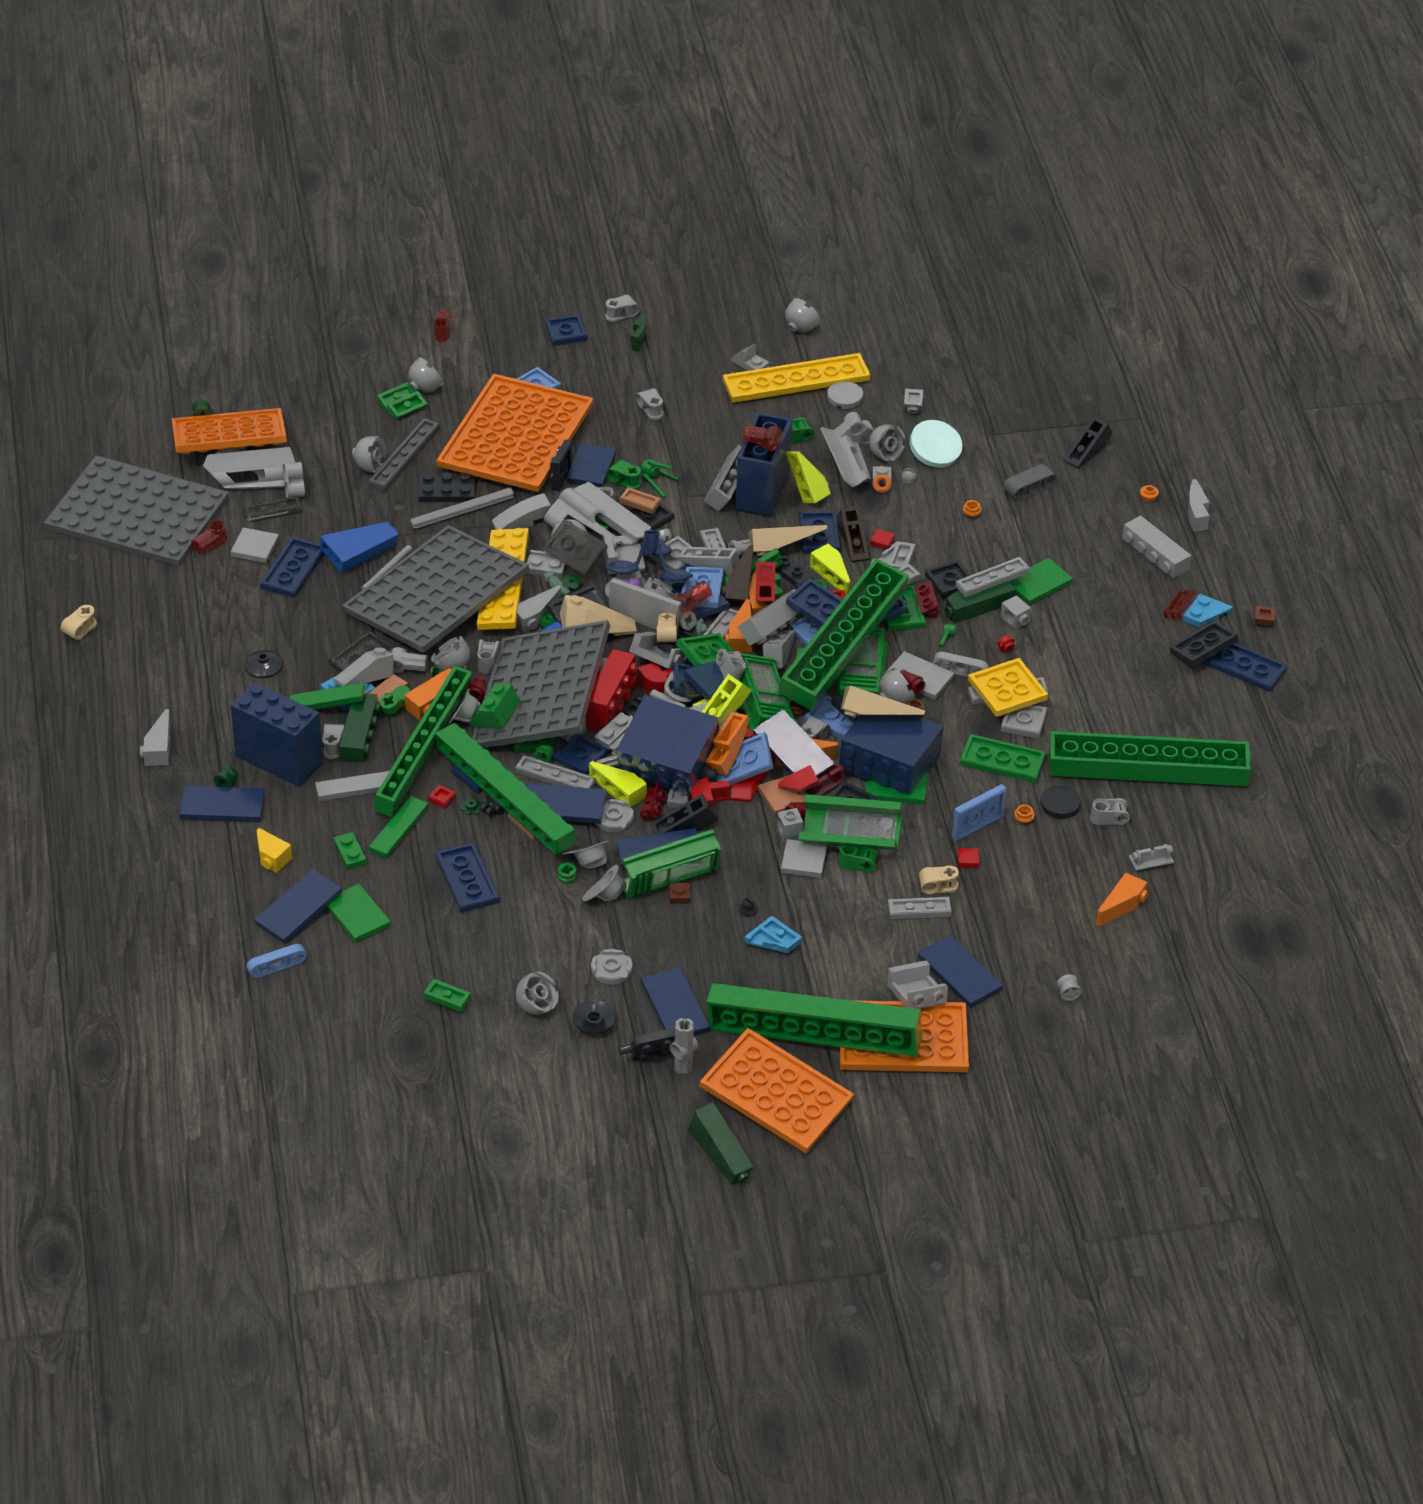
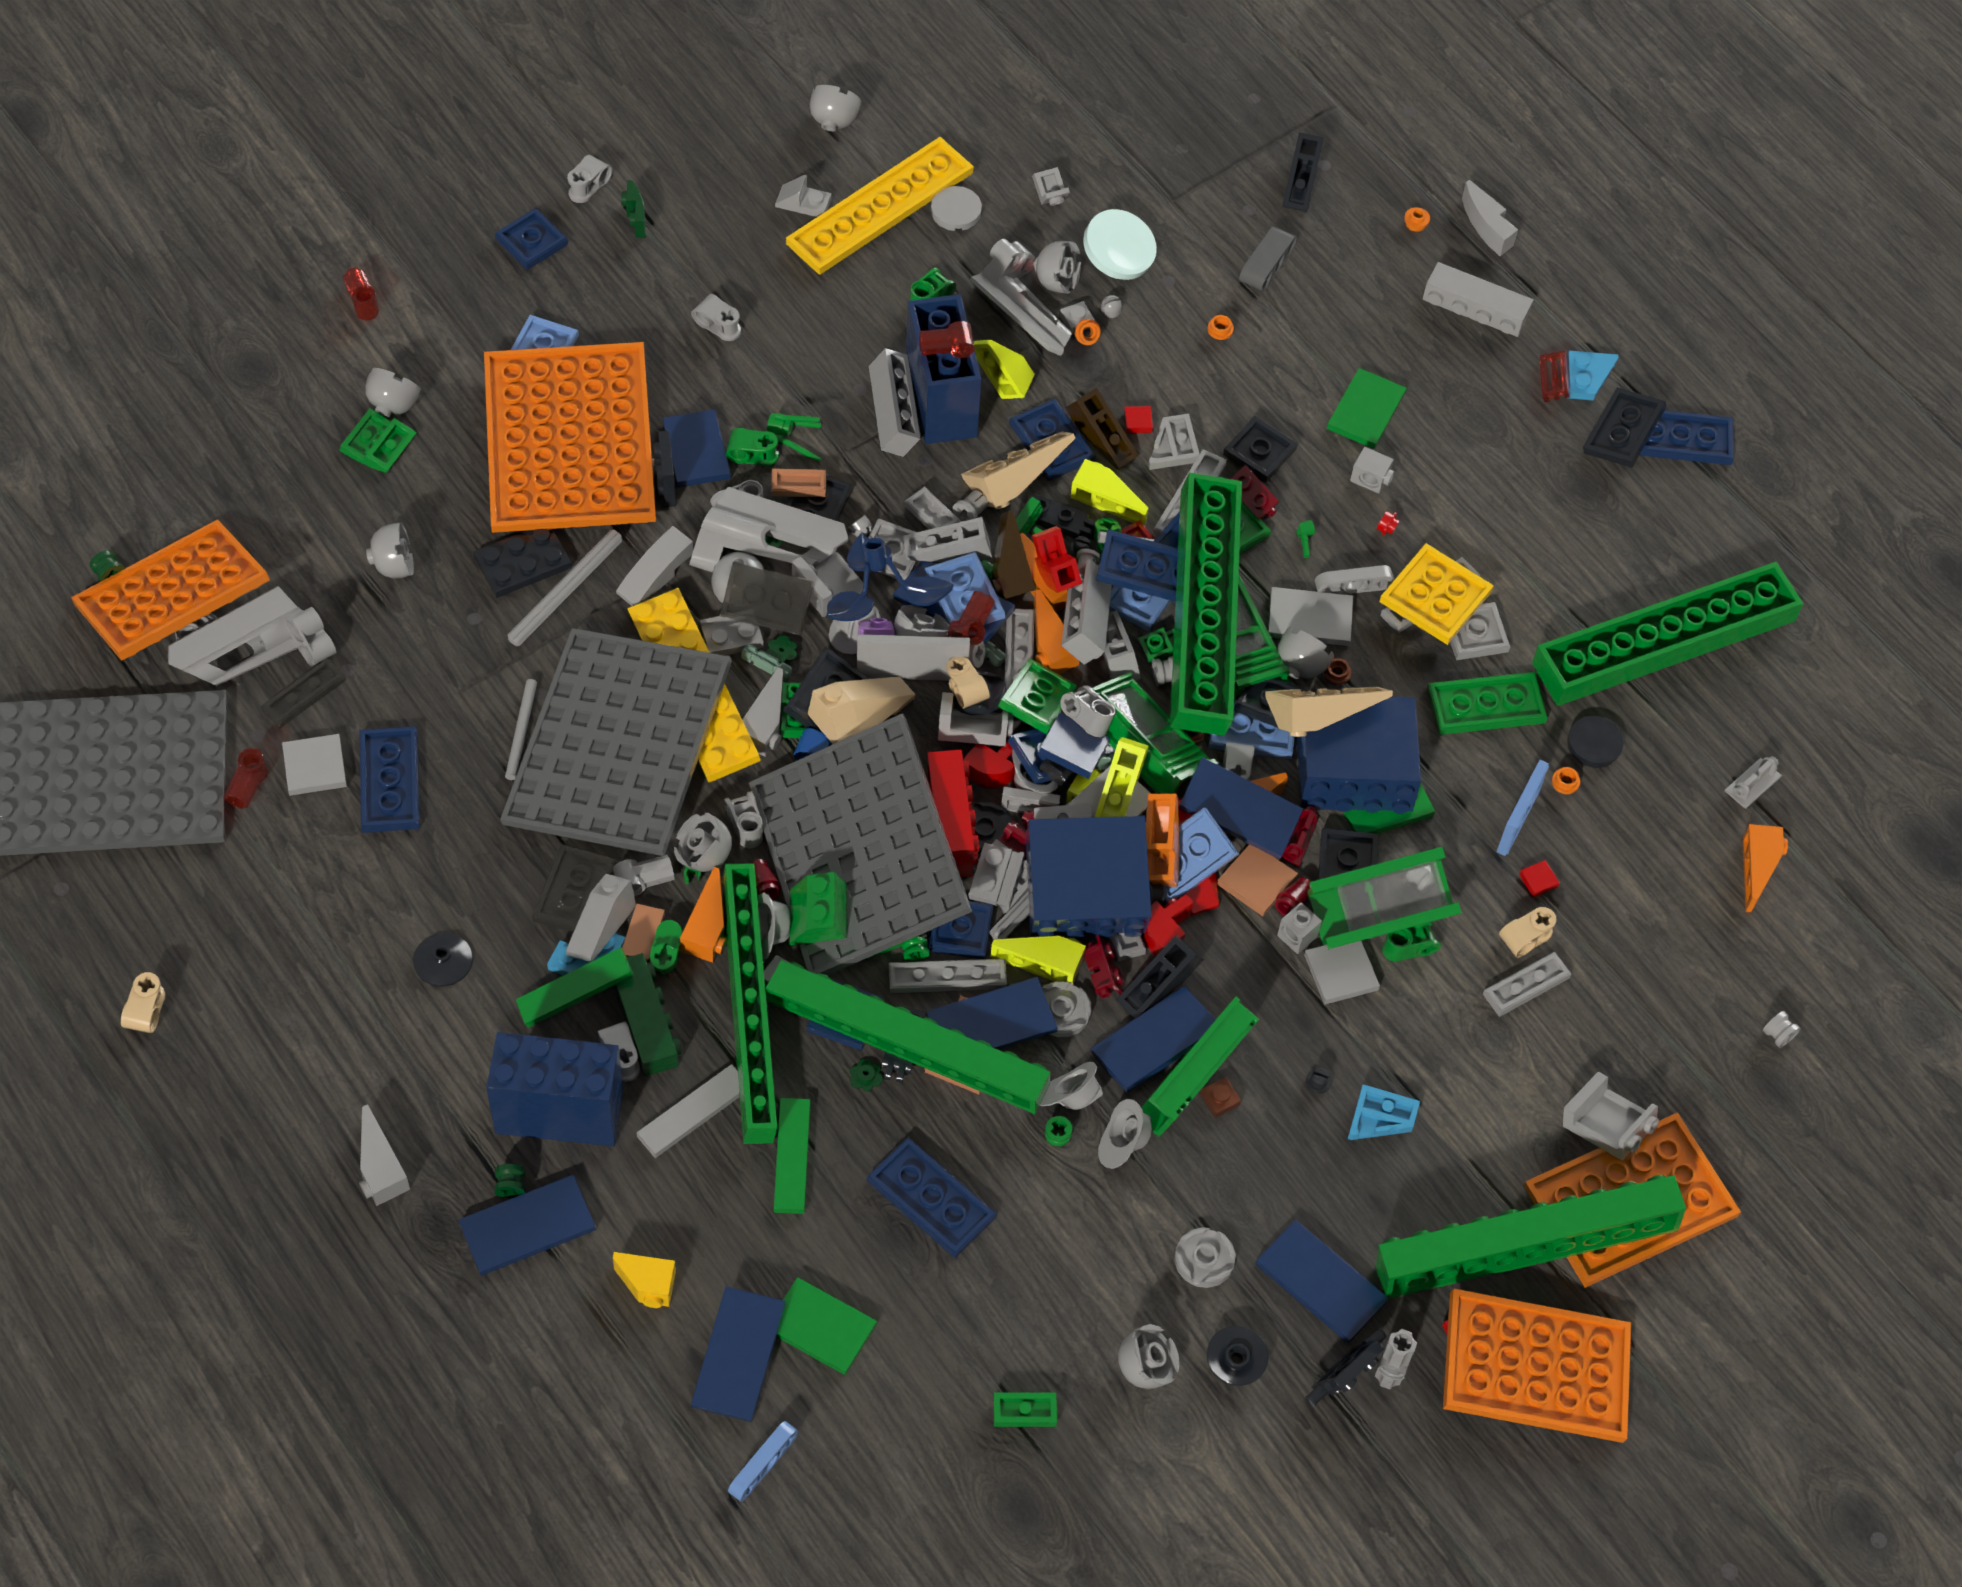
camera: 30 degrees left, 15 degrees up
blue slope [320,522,398,574] -> none
green plate [333,832,367,870] -> none
dark grey tile [368,418,440,491] -> none
red tile [428,785,456,809] -> none
dark green slope [688,1102,753,1184] -> none
red slope [778,765,819,795] -> none
dark red cone [900,669,926,694] -> none
dark blue tile [918,935,1003,1008] -> none
dark green slope [944,581,1016,623] -> none
light grey tile [955,557,1030,597] -> none
light grey piece [1090,798,1130,825] -> none
copper plate [1254,606,1275,626] -> none

